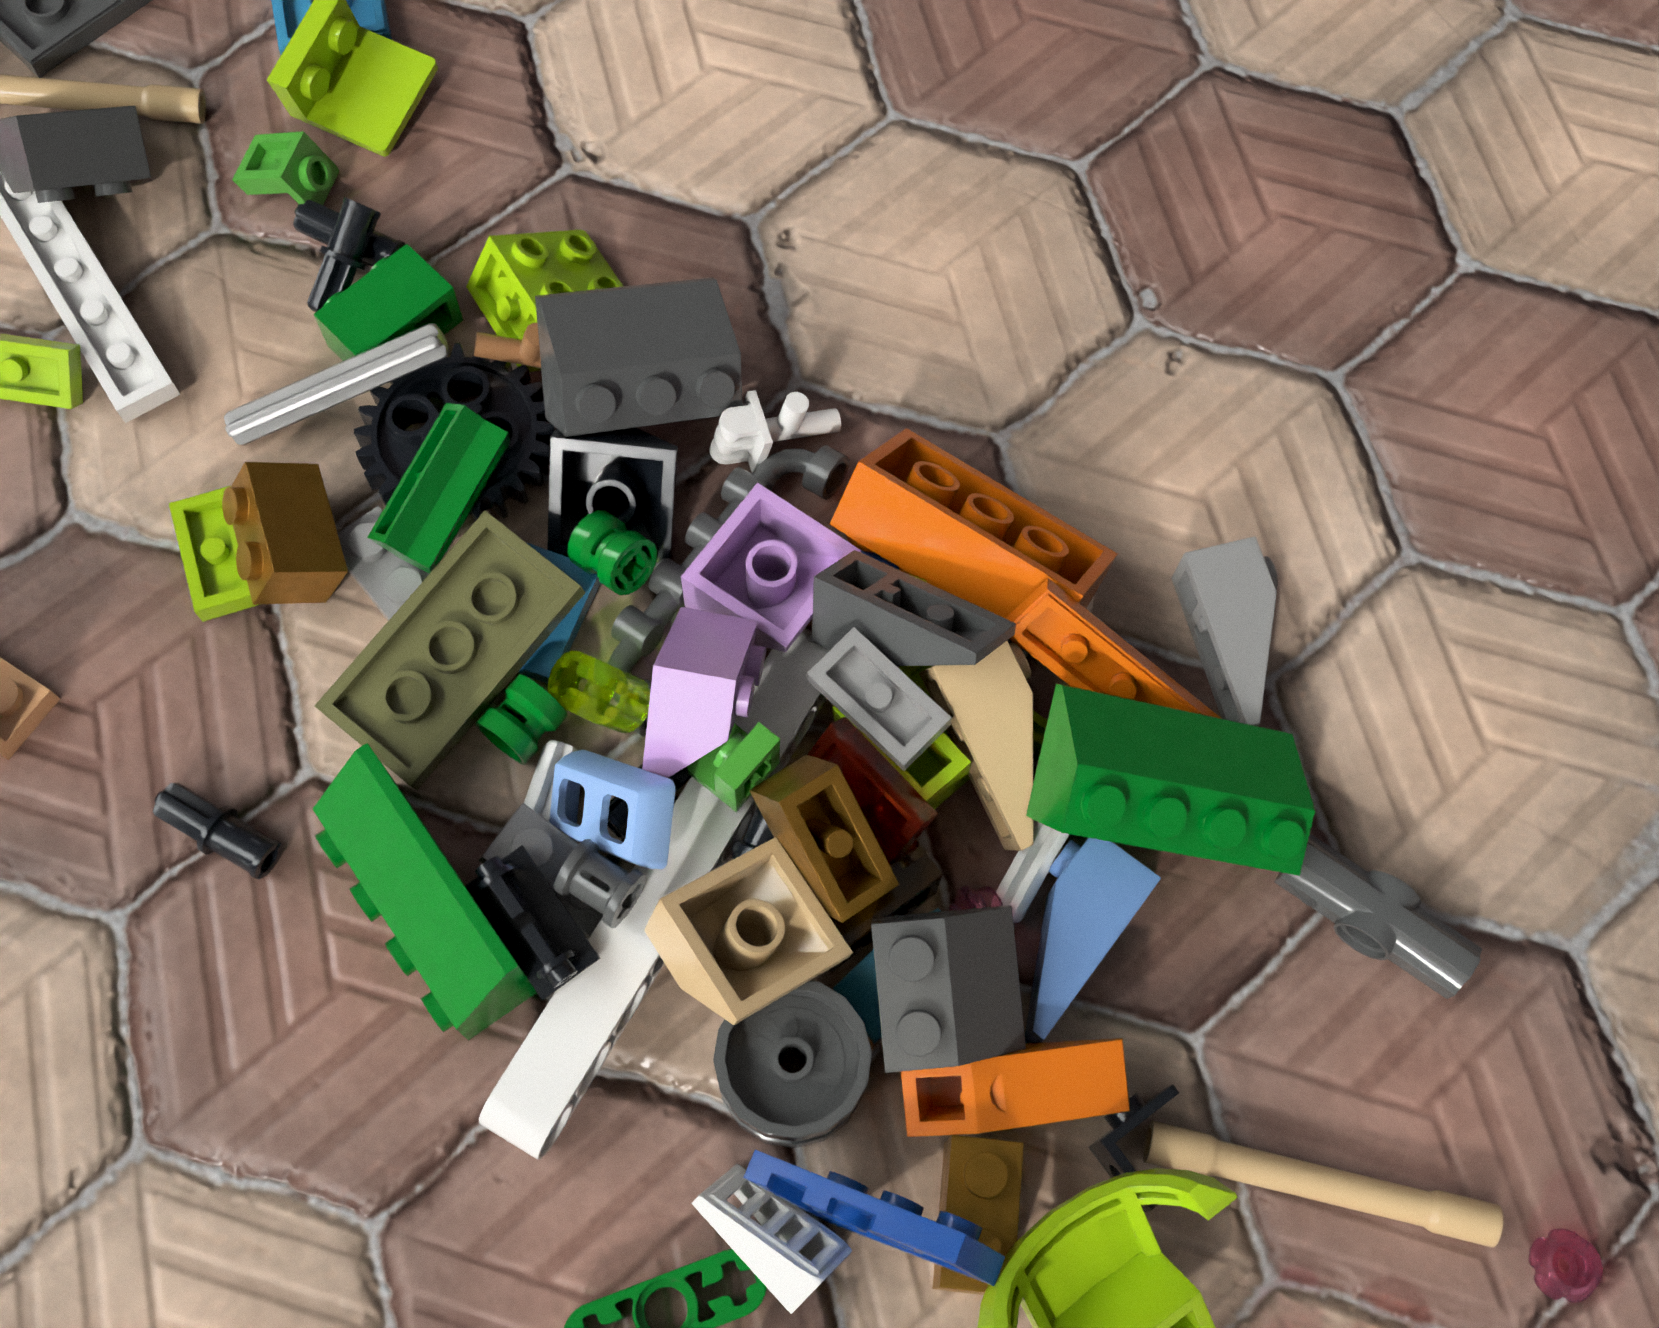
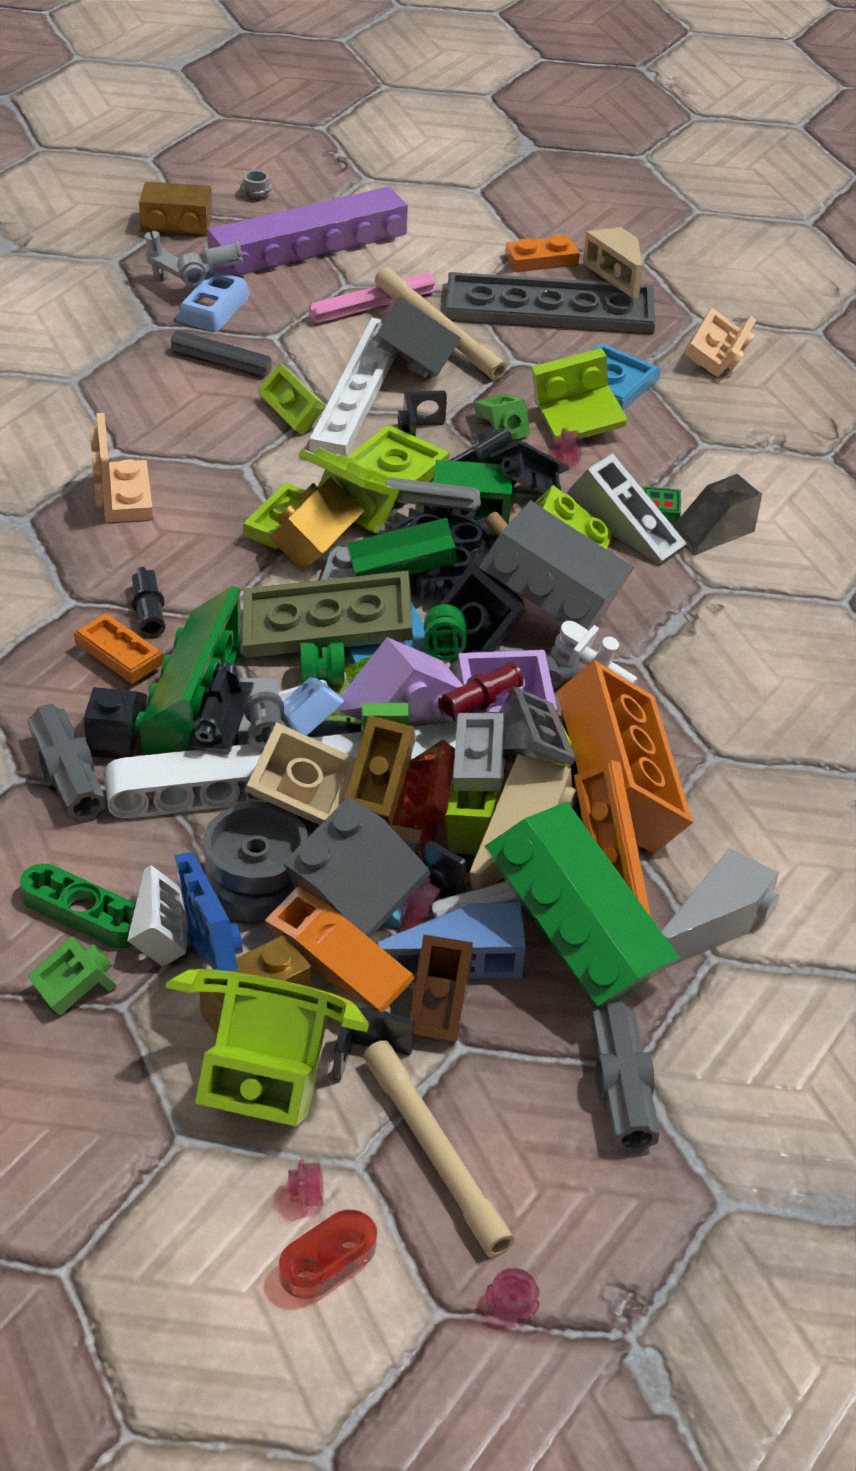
camera: 50 degrees right, 25 degrees down
none -> dark grey piece [28,704,106,823]
none -> orange plate [74,613,164,684]
none -> black slope [84,687,148,759]
none -> lime bracket [298,447,399,533]
none -> lime plate [347,424,450,482]
none -> black bracket [397,390,447,437]
none -> reddish brown slope [409,934,473,1042]
none -> black bracket [421,840,474,899]
none -> dark red pin [438,662,524,722]
none -> black hinge [491,440,570,496]
none -> clear pink plate [554,428,582,465]
none -> light grey slope [567,453,687,565]
none -> green tile [642,486,681,524]
none -> clear smoke slope [673,473,762,556]

